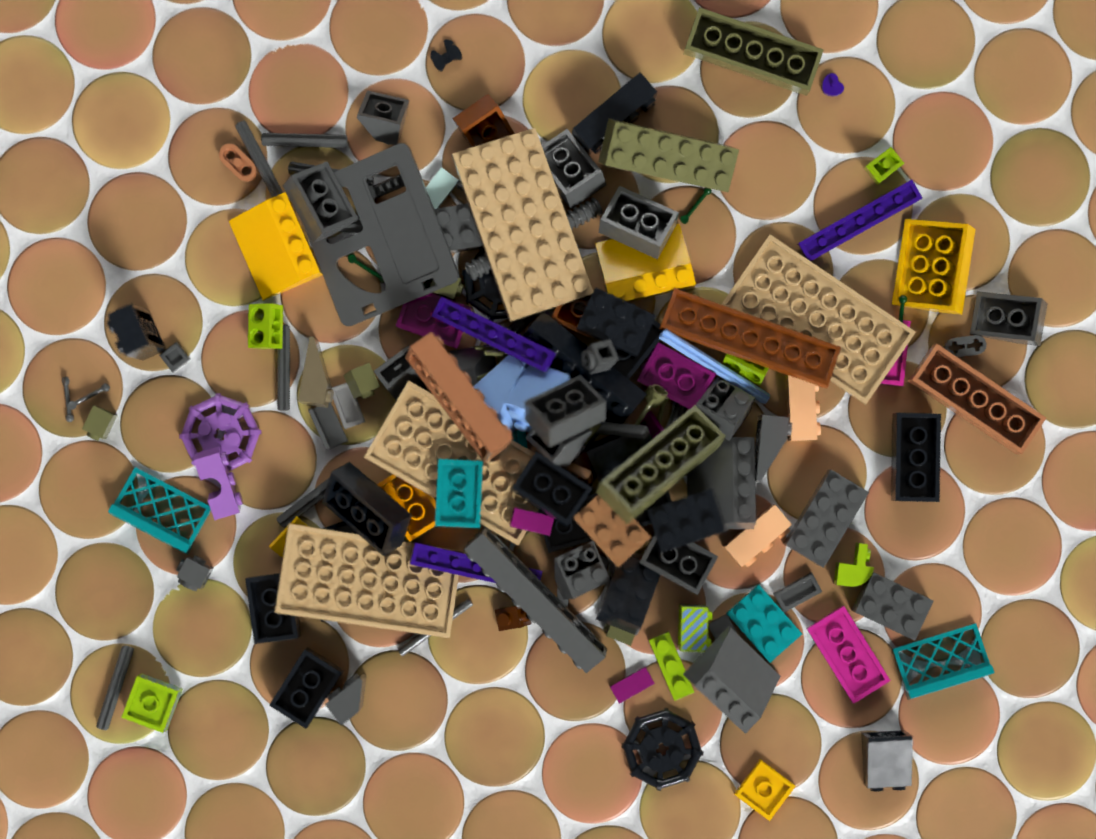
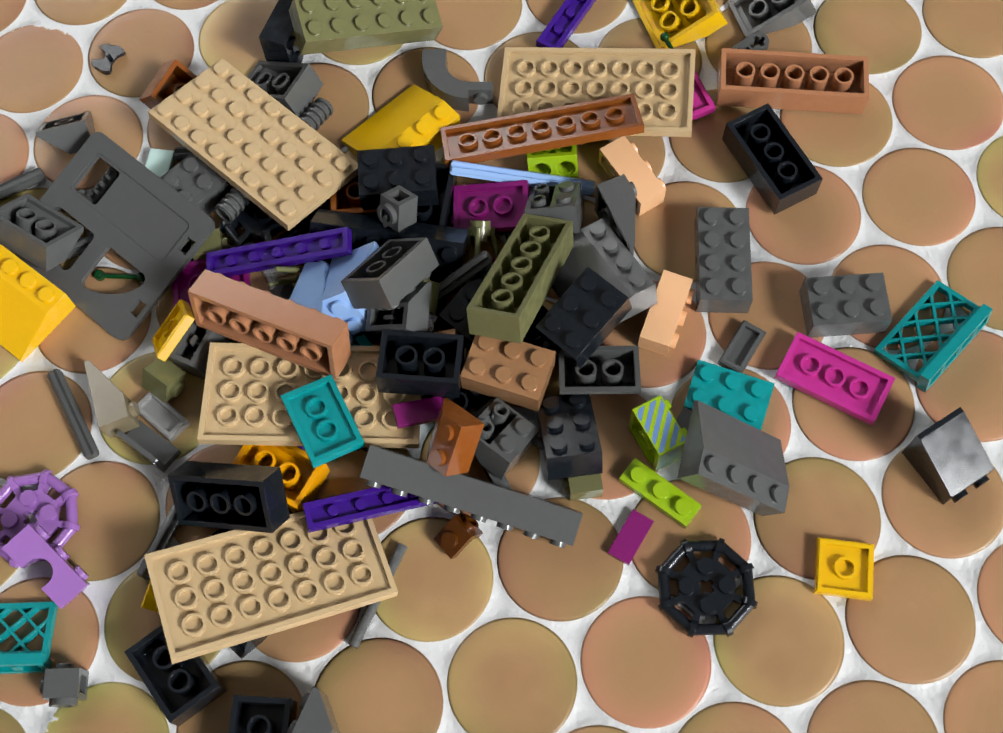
camera: 25 degrees left, 20 degrees down
lime brick [247,303,283,349] -> none
dark grey brick [599,186,679,259] -> none
dark green hinge [680,187,712,224] -> none
lime brick [834,543,874,587] -> none
none -> yellow tile [152,299,195,362]
none -> dark grey arch [422,49,493,112]
none -> dark orange slope [427,398,484,477]

